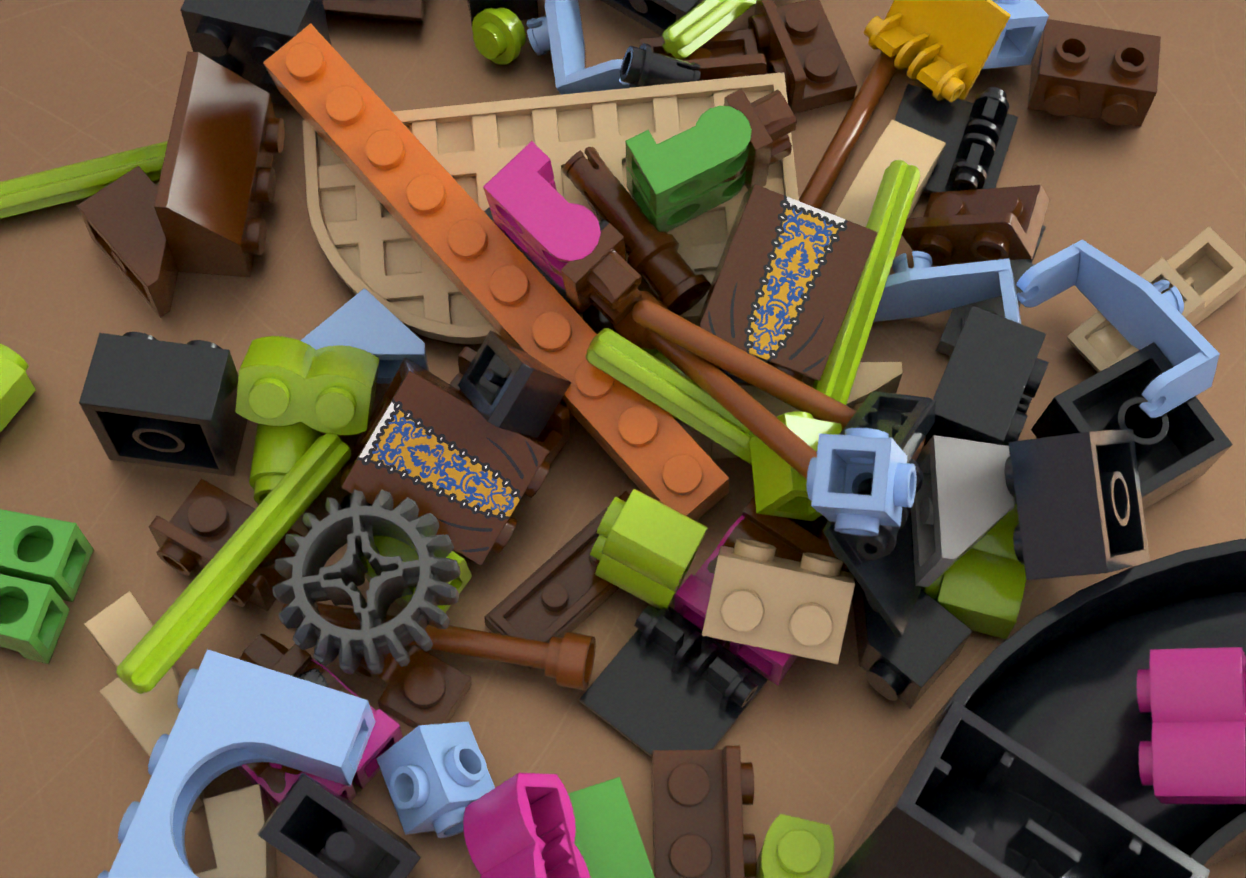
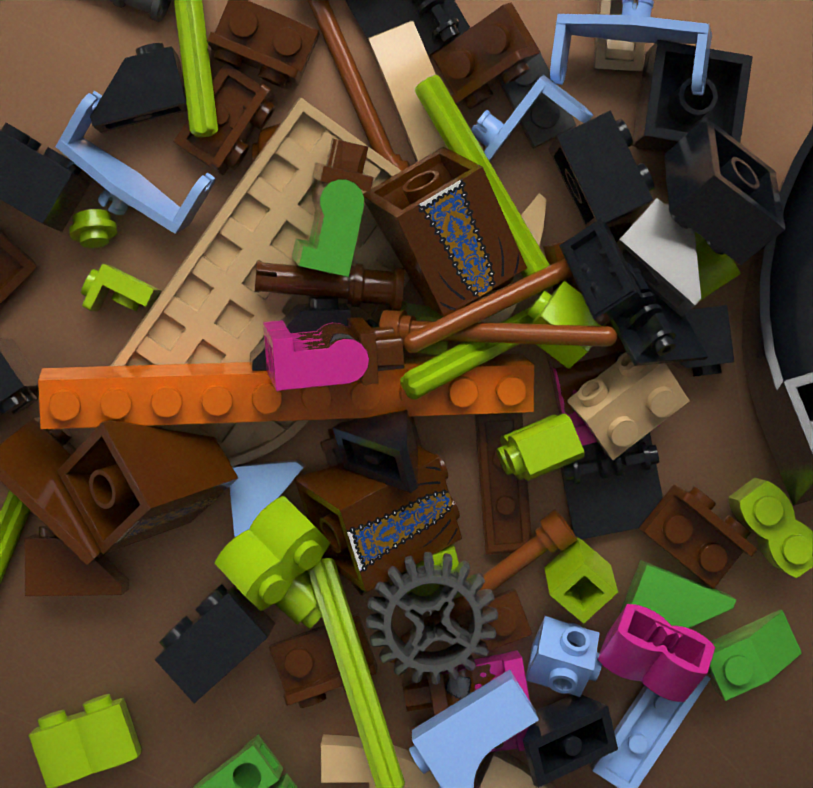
camera: 55 degrees left, 25 degrees up
black pin [620,43,701,88] -> none
light blue brick [807,428,916,536] -> none
none -> reddish brown slope [57,420,238,554]
none -> lime bracket [81,263,161,312]
none -> lime brick [544,537,618,624]

